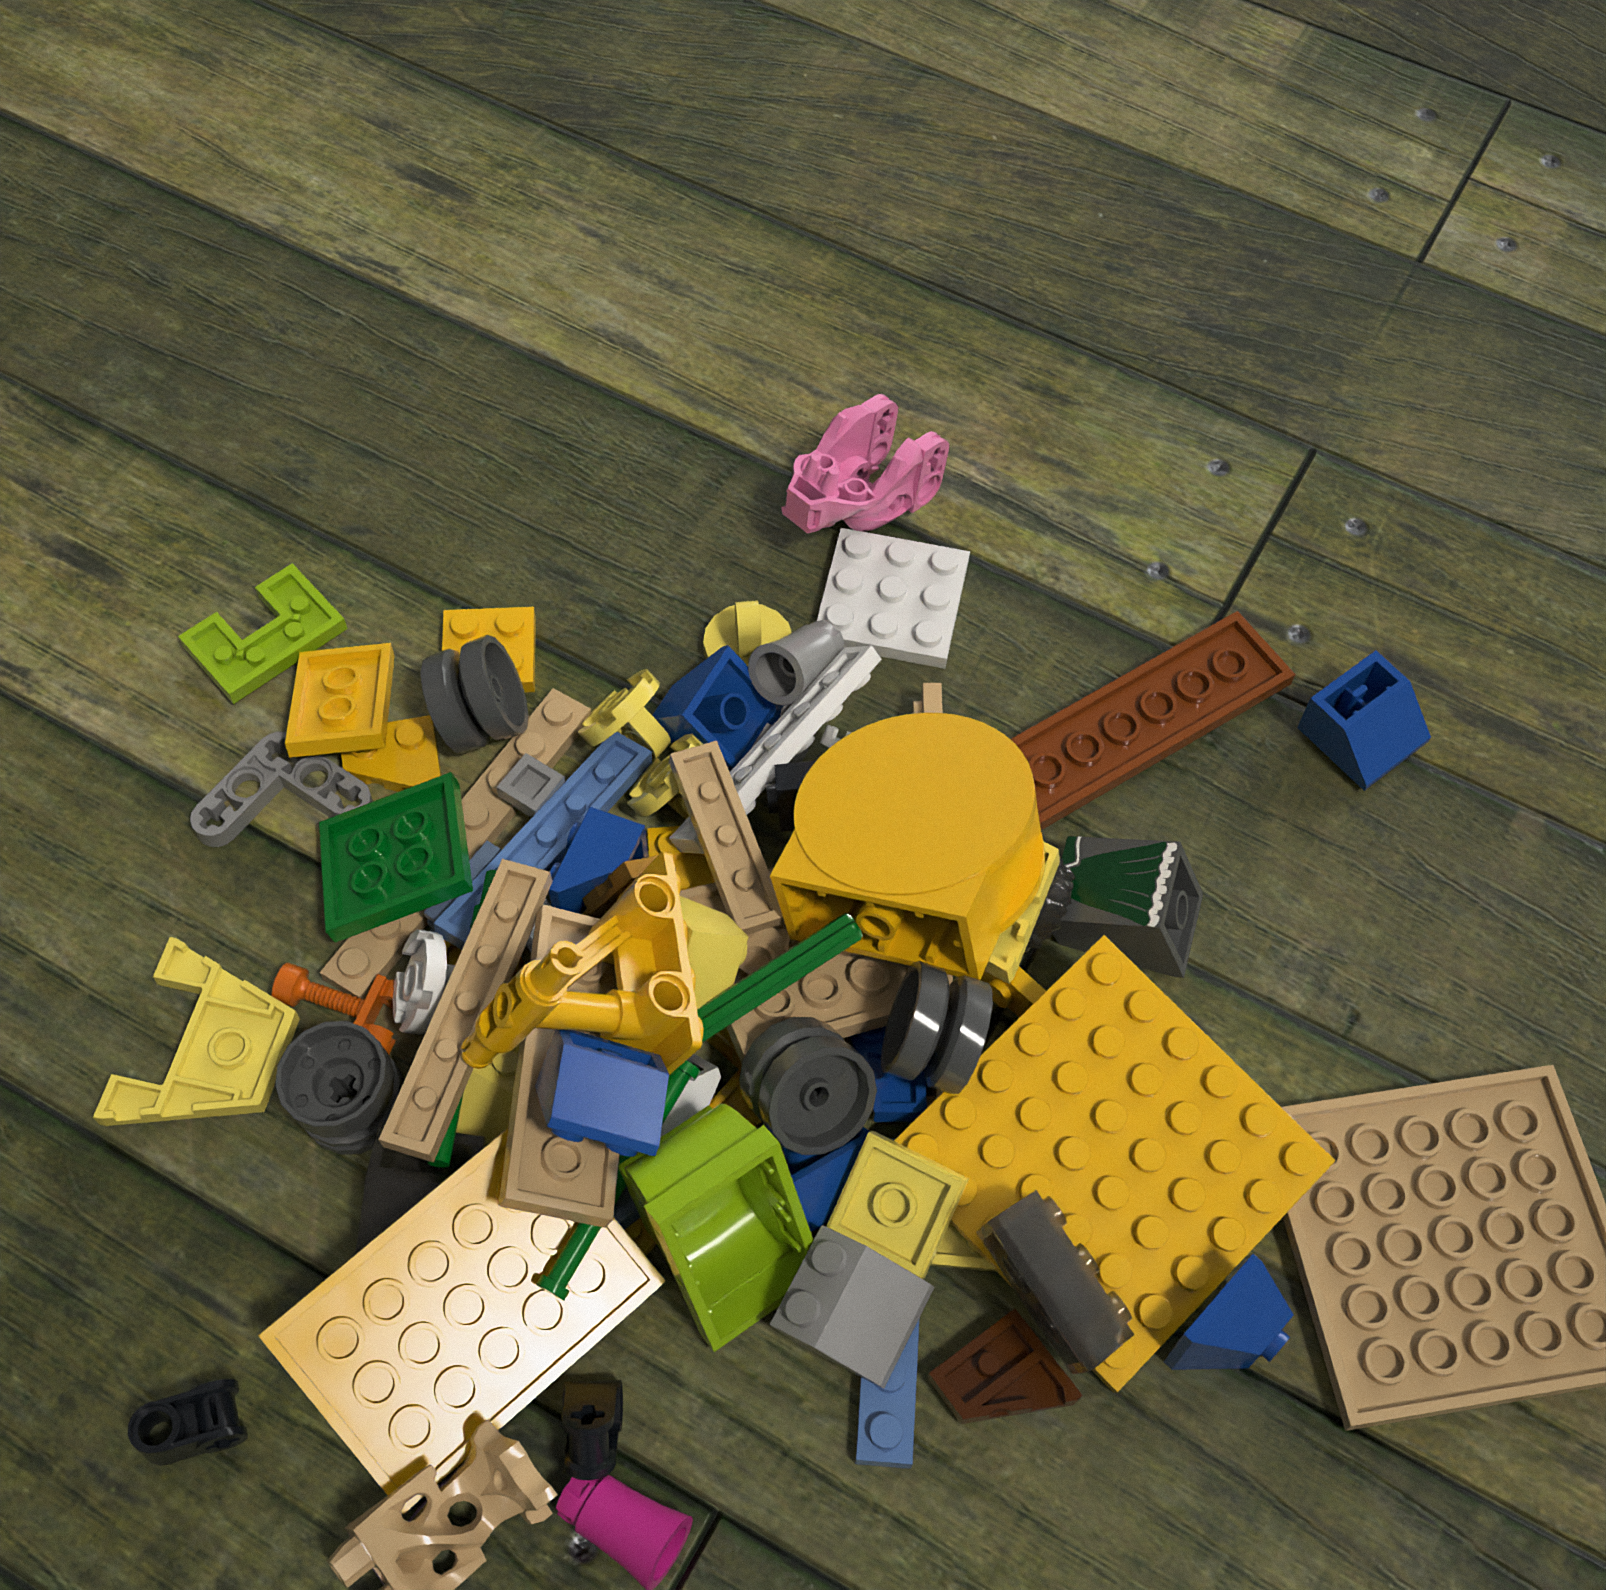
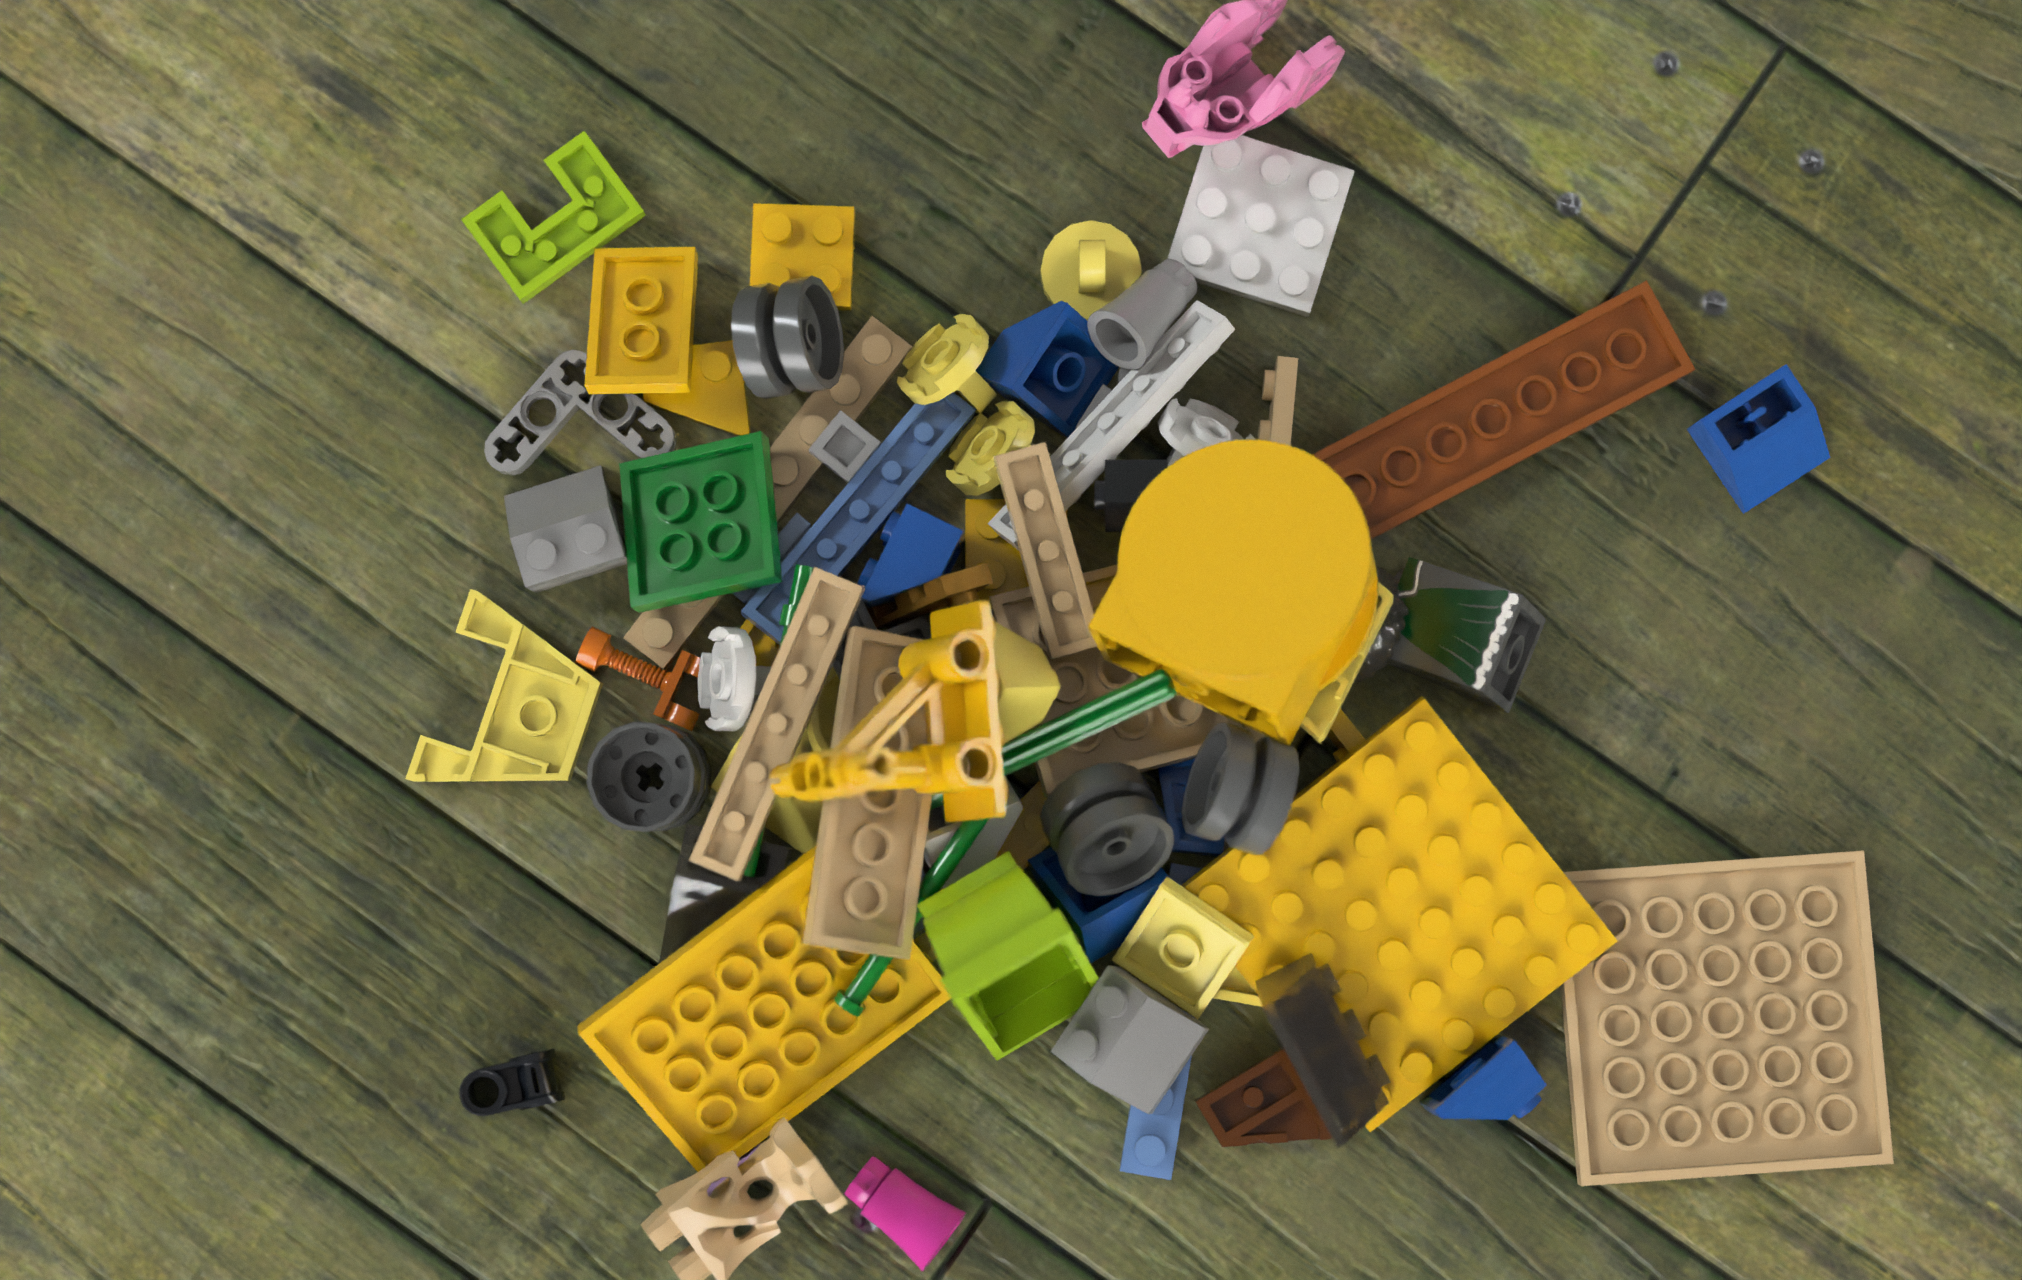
camera: 10 degrees right, 25 degrees up
blue slope [535,1030,669,1157] -> none
black piece [562,1380,623,1481] -> none
none -> light grey slope [504,465,627,593]

